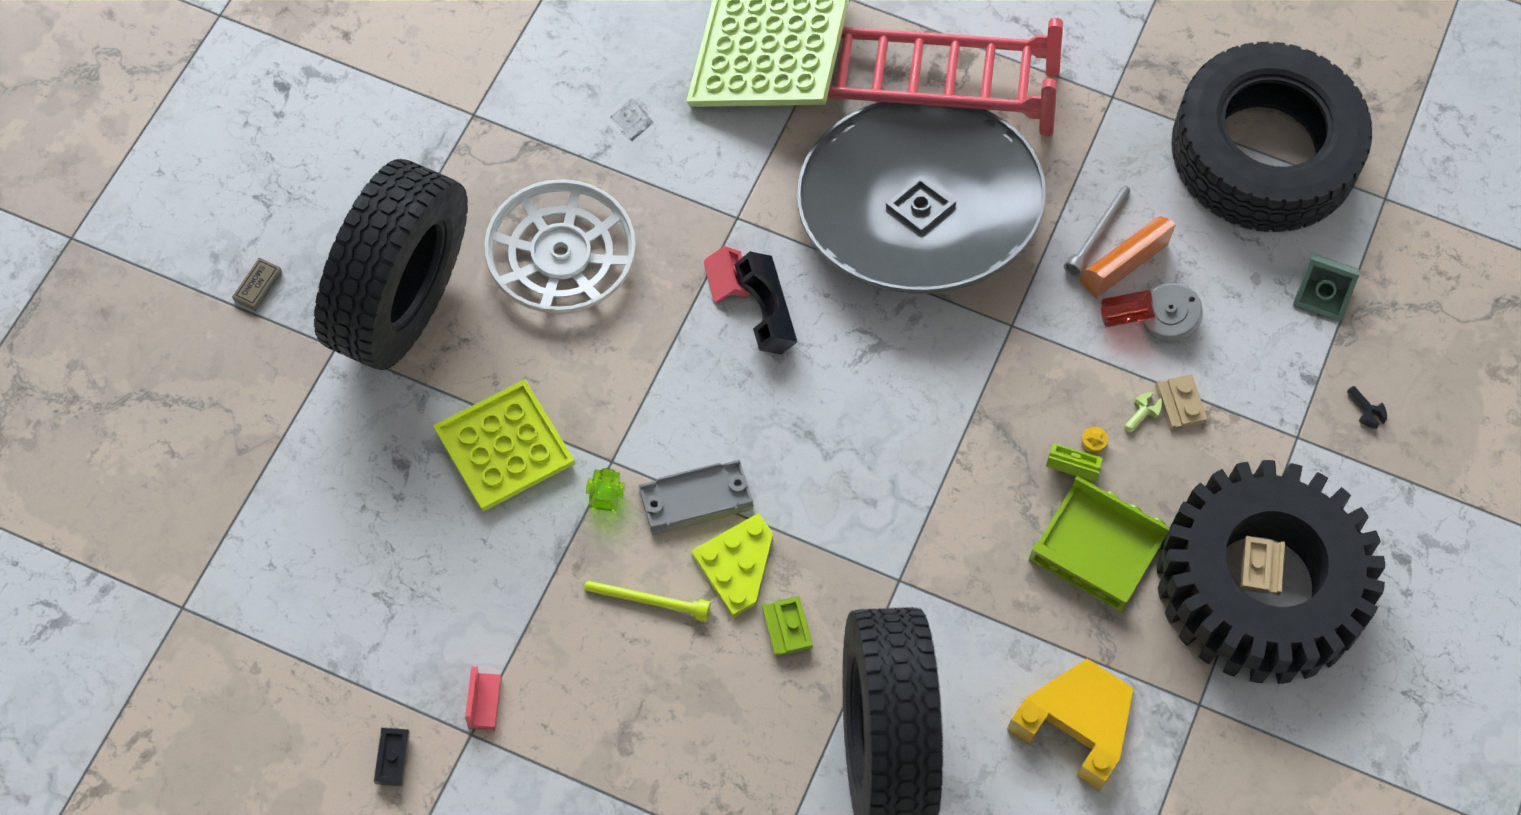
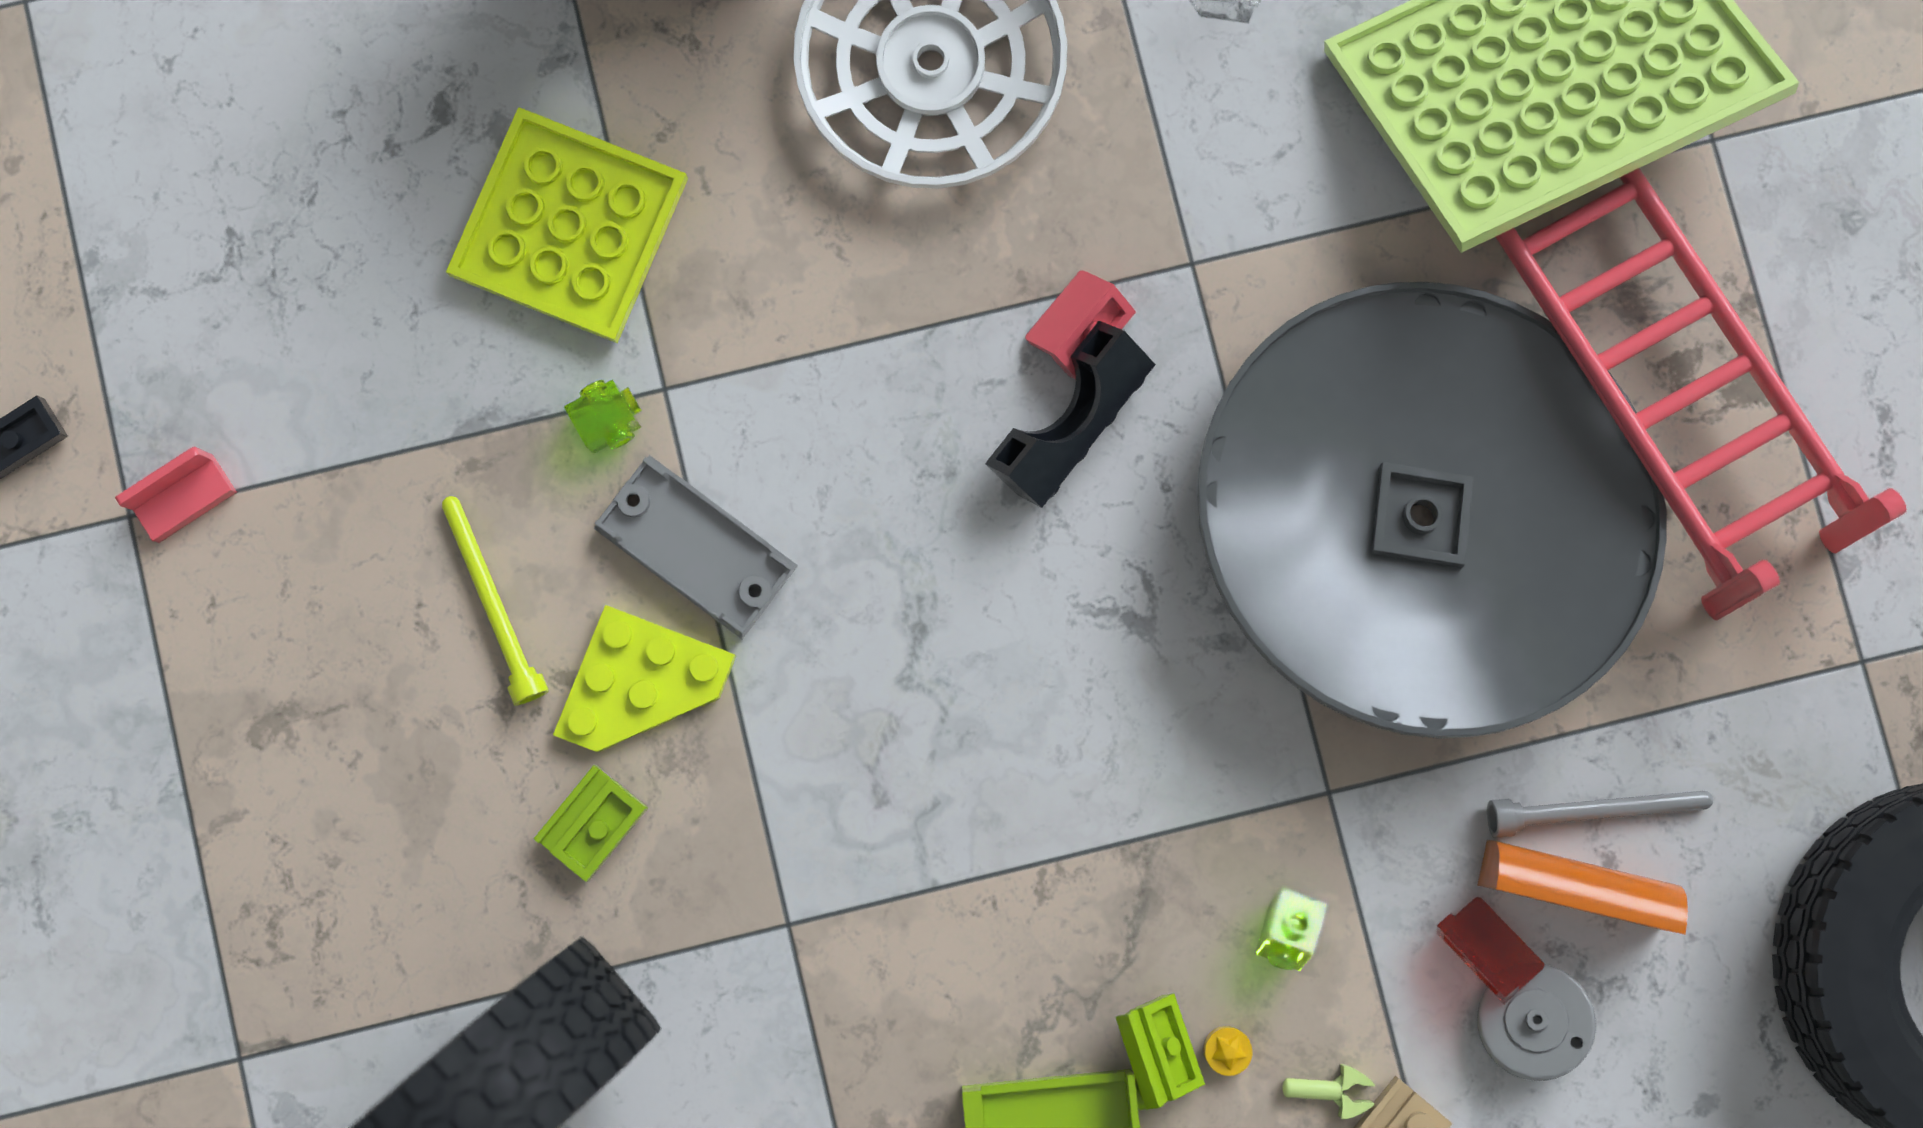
camera: 55 degrees right, 20 degrees up
none -> clear neon green brick [1255,887,1327,971]

